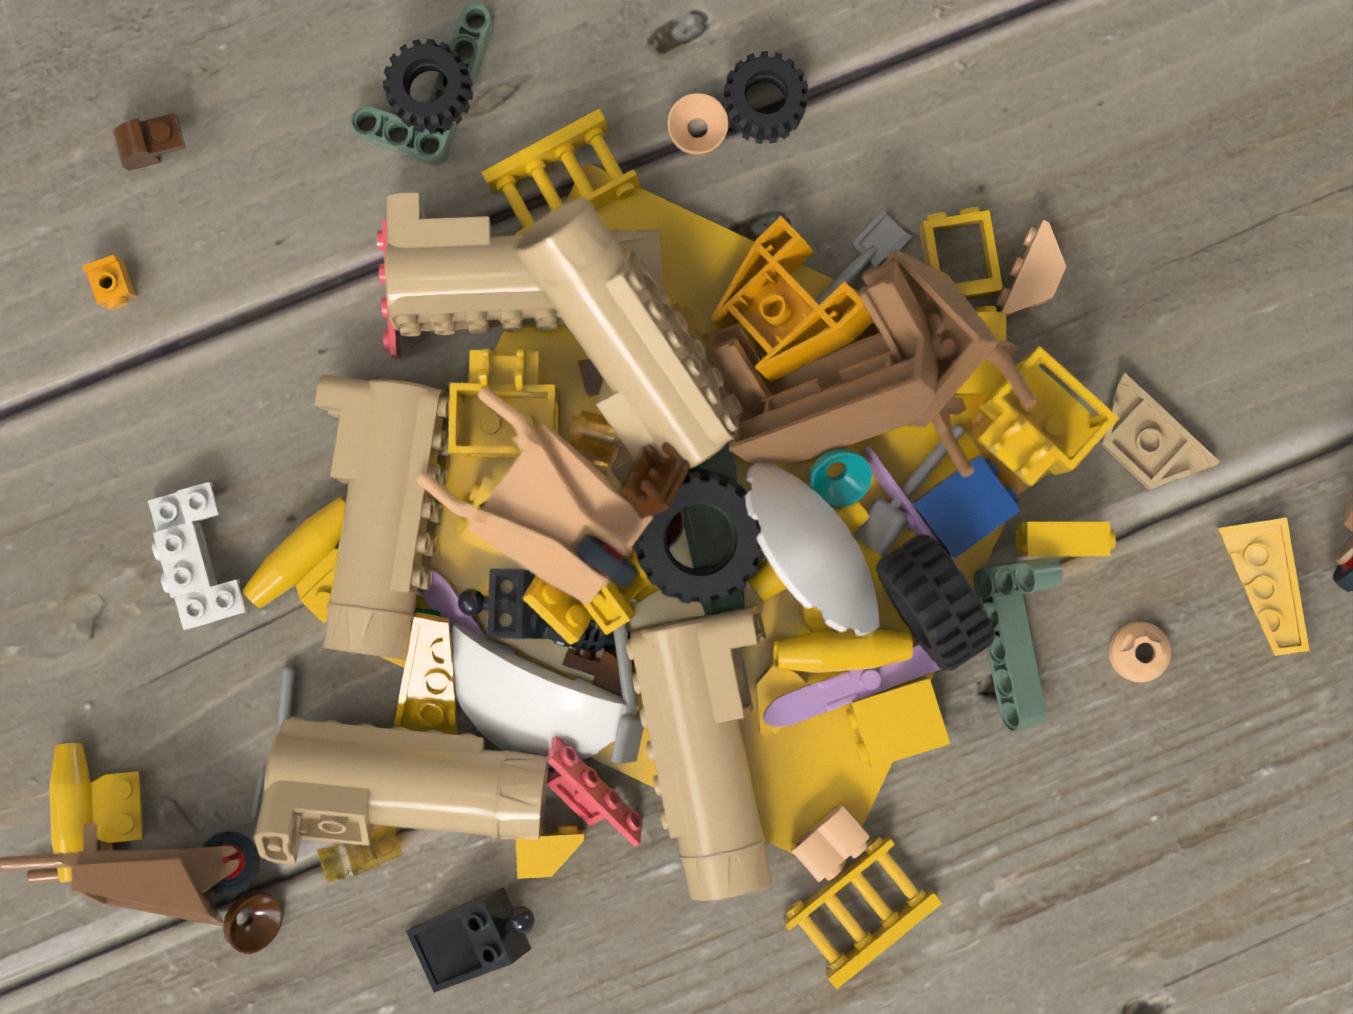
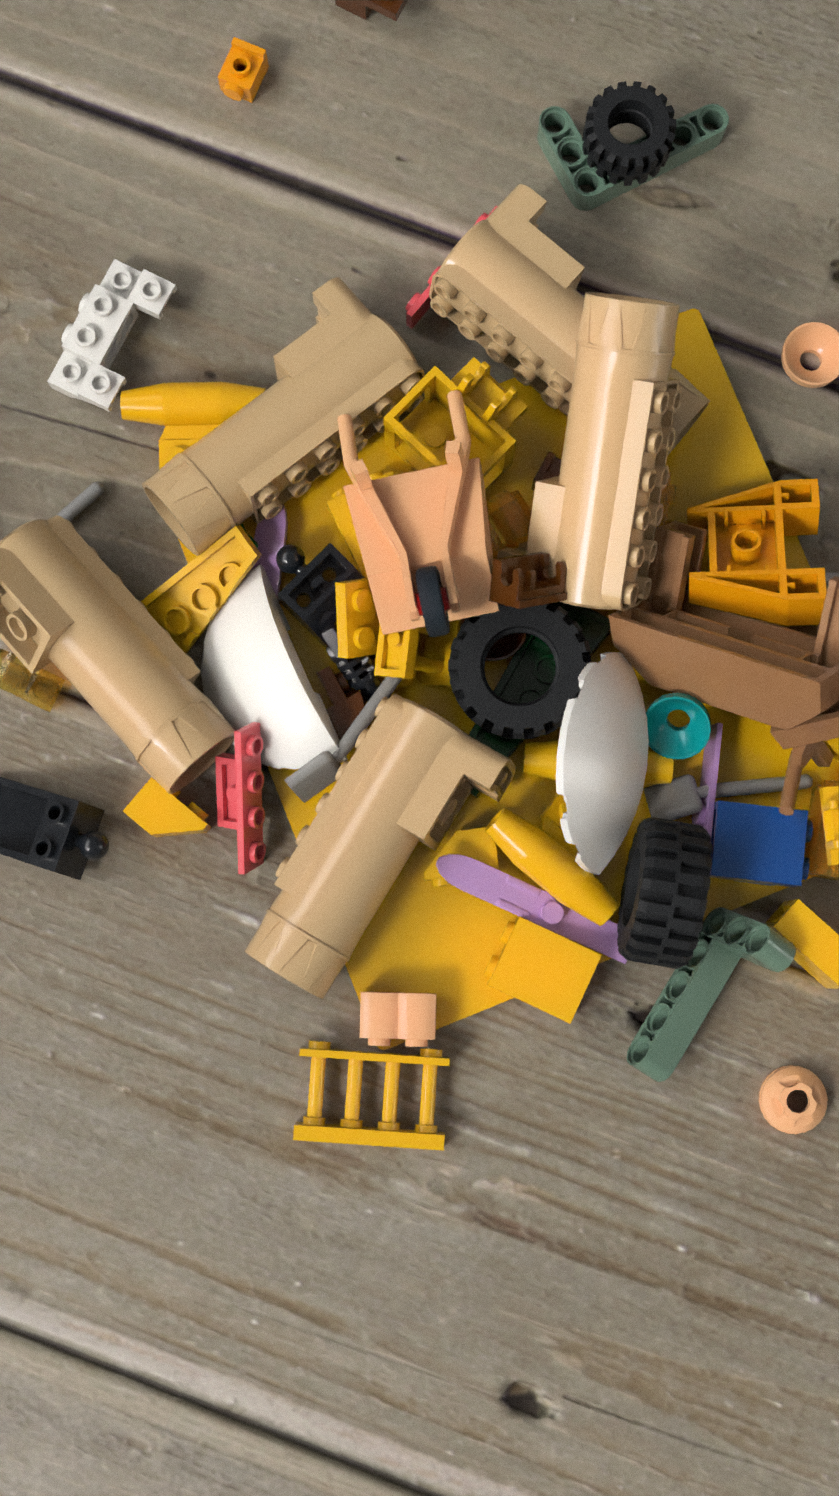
camera: 45 degrees right, 5 degrees down
yellow fence [481,108,640,235] -> none

